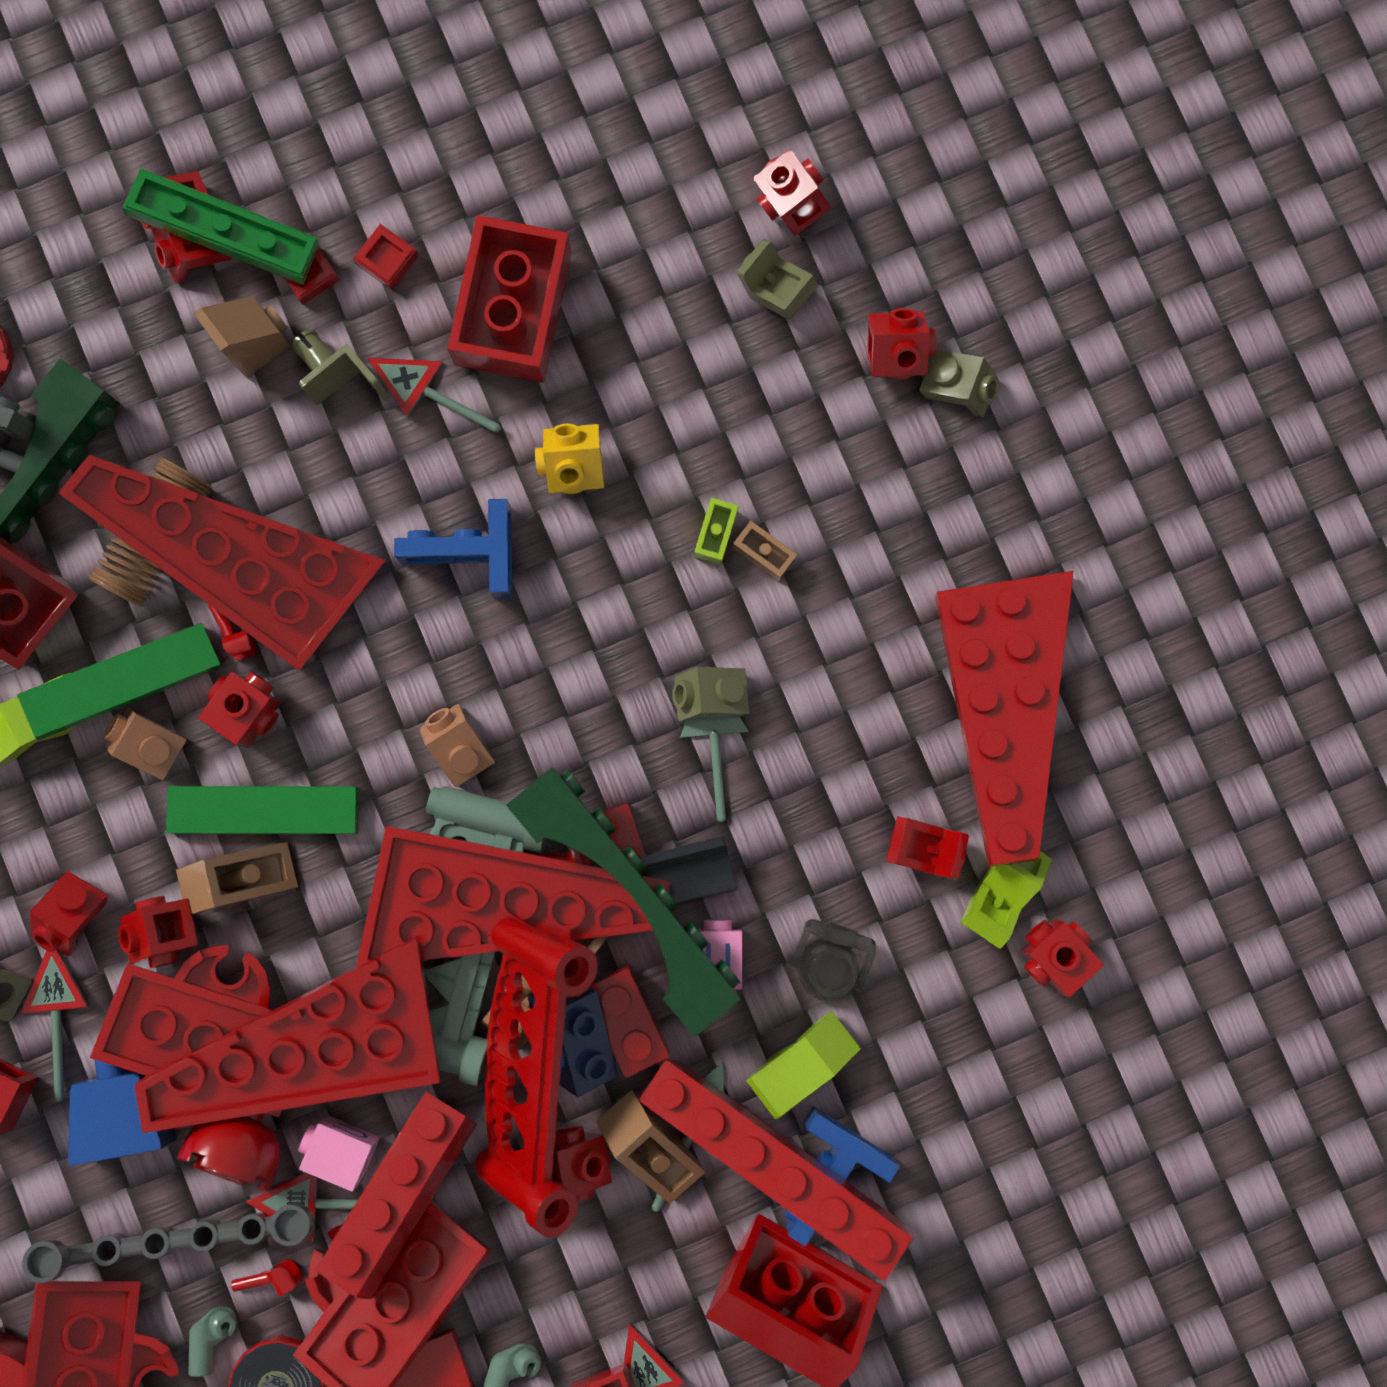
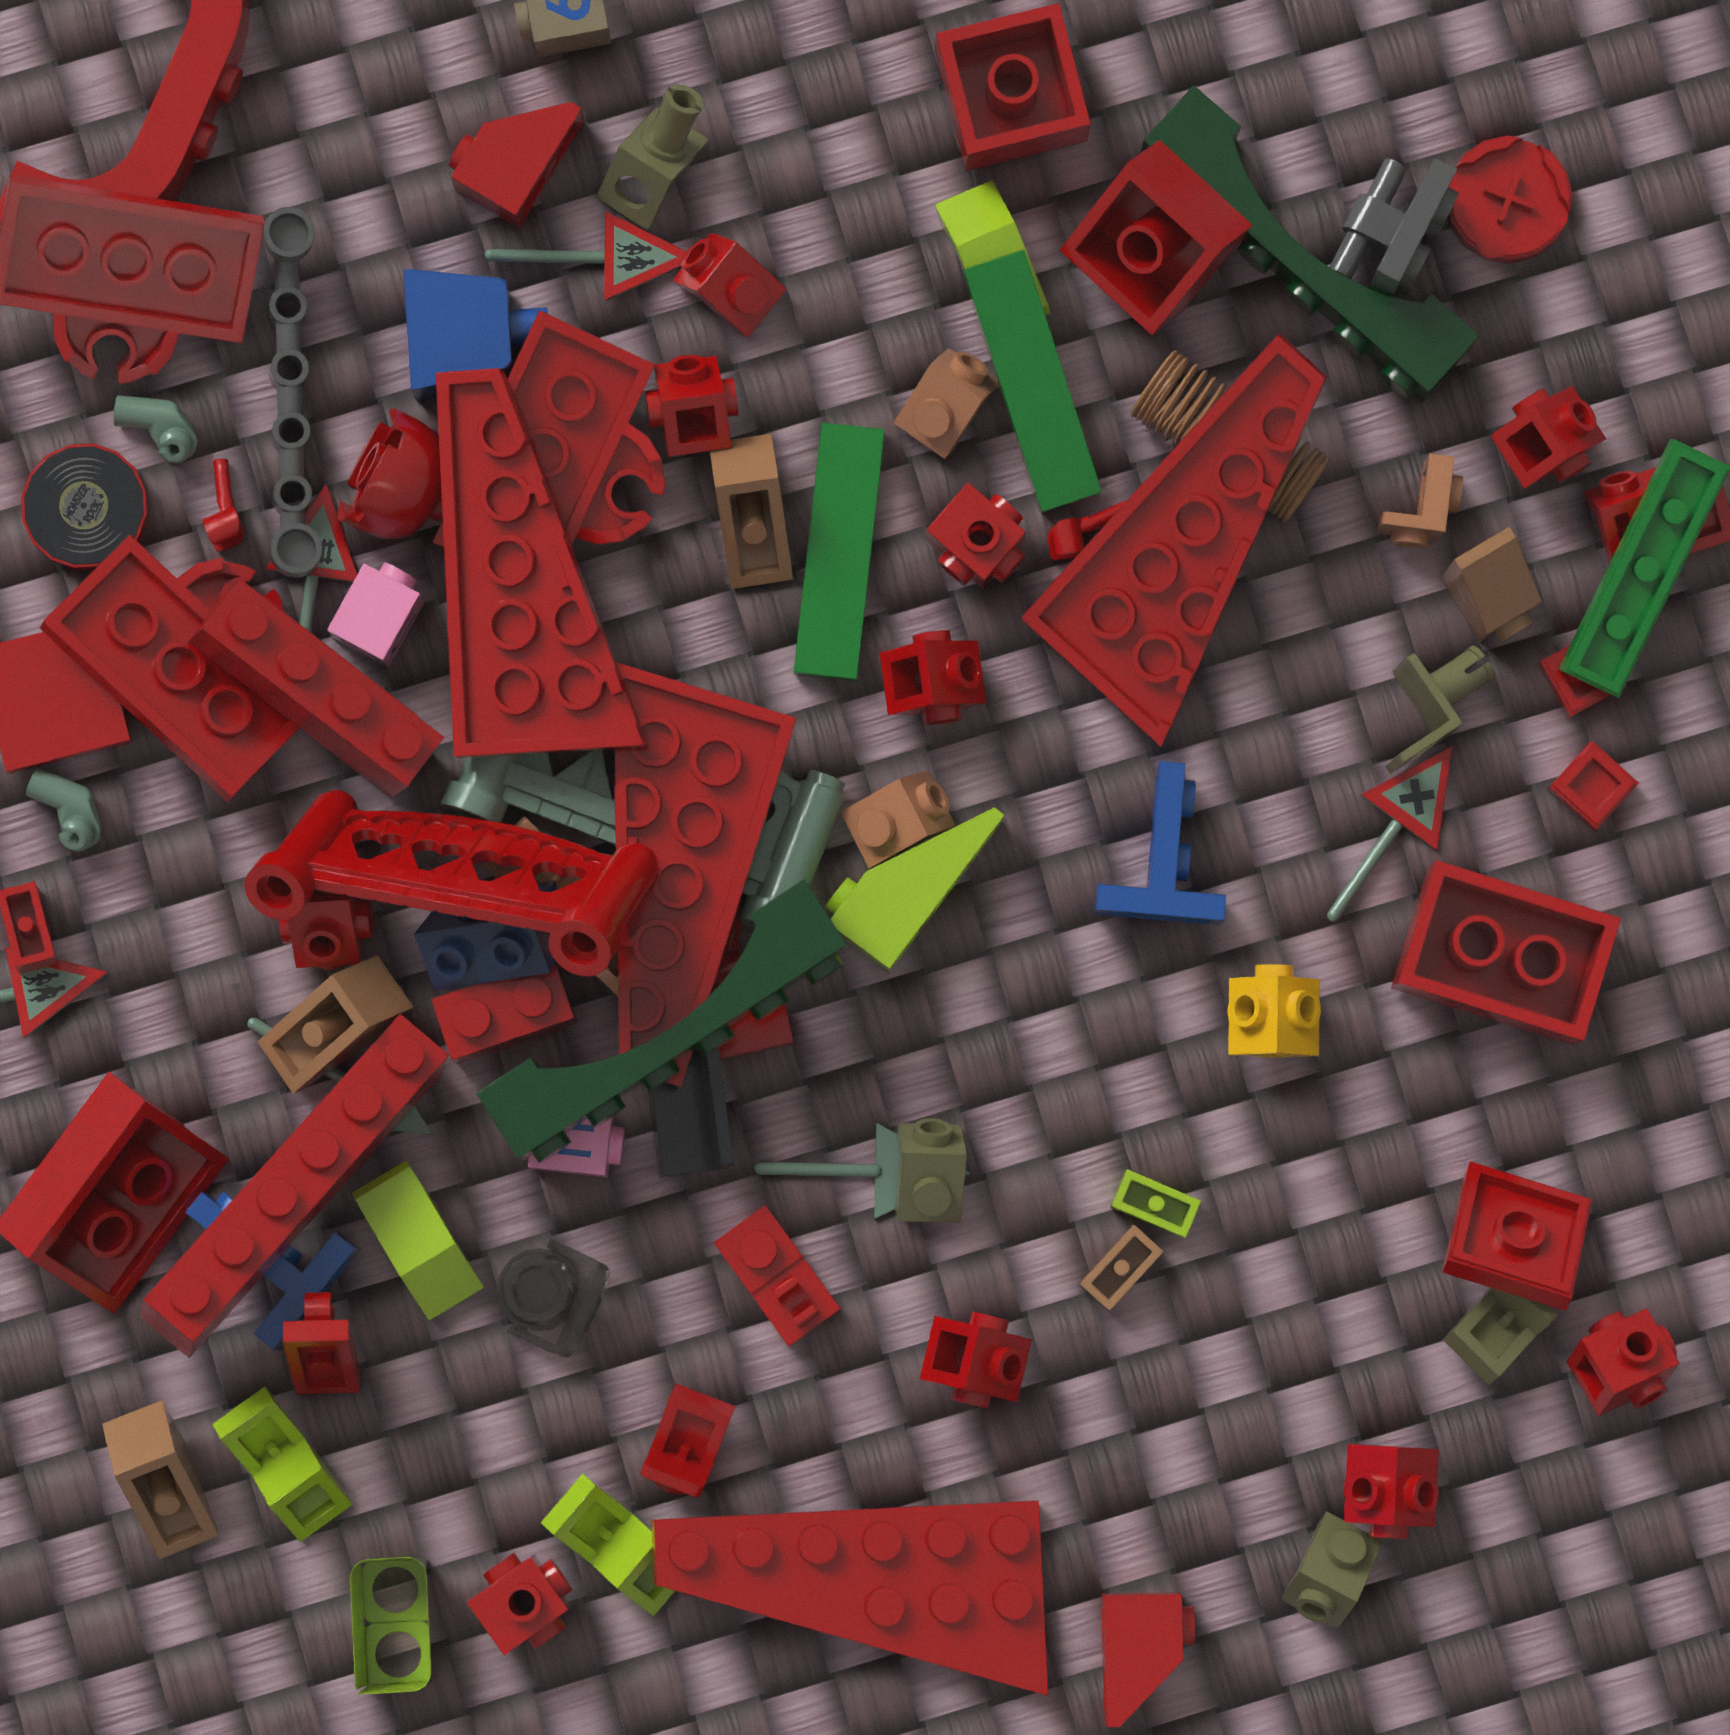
camera: 100 degrees right, 0 degrees up
none -> medium nougat slope [102,1400,219,1560]
none -> lime slope [212,1386,353,1542]
none -> red plate [283,1292,360,1394]
none -> lime piece [350,1557,433,1695]
none -> red plate [713,1205,841,1347]
none -> lime slope [825,807,1005,973]
none -> red brick [879,630,986,725]
none -> red brick [920,1312,1032,1409]
none -> red slope [1101,1592,1195,1727]
none -> nougat bracket [1377,453,1463,549]
none -> red tile [1442,1161,1592,1311]
none -> red brick [1490,386,1606,489]

